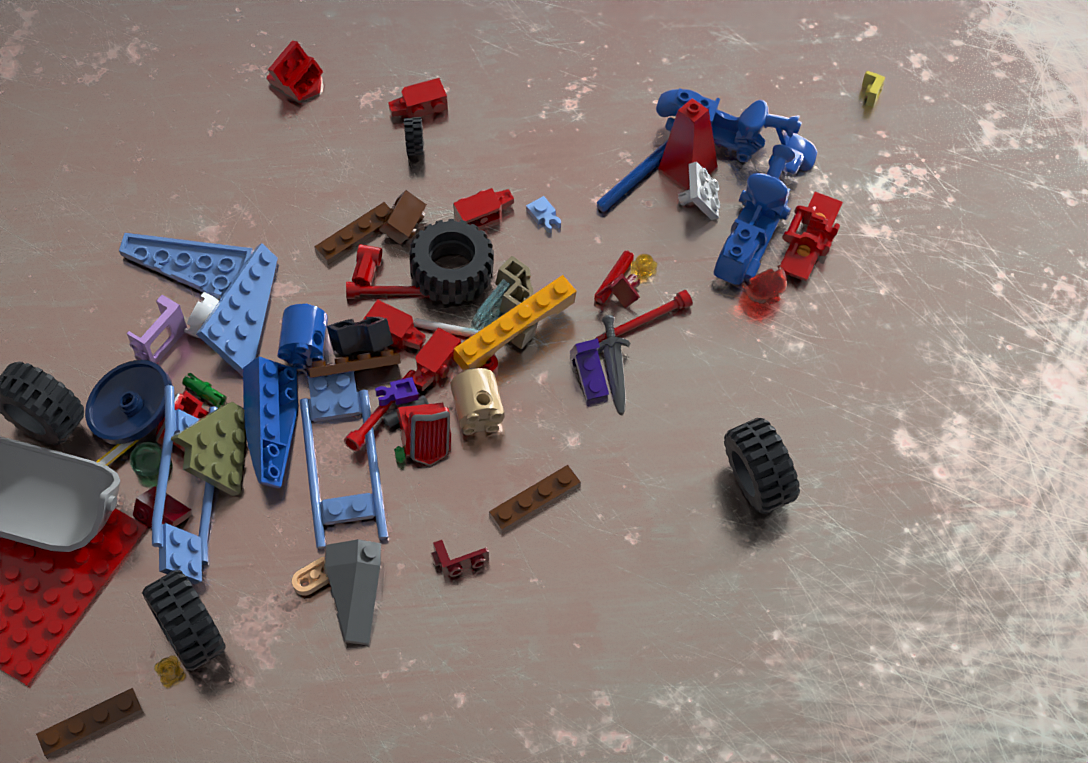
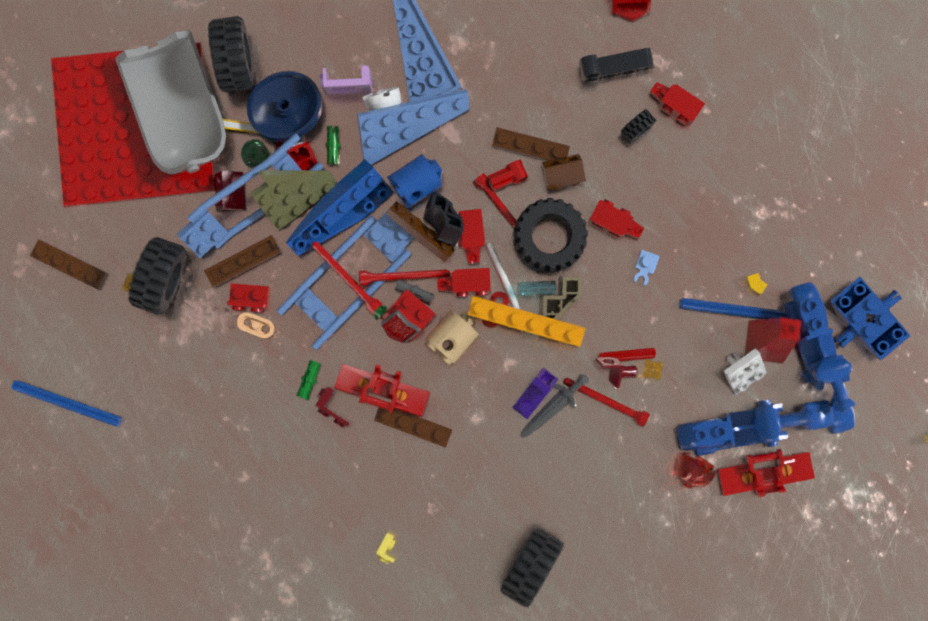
camera: 60 degrees right, 25 degrees up
dark grey wedge [324,539,381,645] -> none
dark purple plate [375,377,419,406] -> none
none -> reddish brown plate [204,235,281,288]
none -> red bracket [227,283,270,313]
none -> green pin [296,360,321,400]
none -> red piece [312,241,382,314]
none -> red piece [334,364,430,417]
none -> light yellow bracket [376,532,396,564]
none -> black beam [579,48,655,83]
none -> yellow piece [745,273,768,295]
none -> blue slope [830,276,911,361]

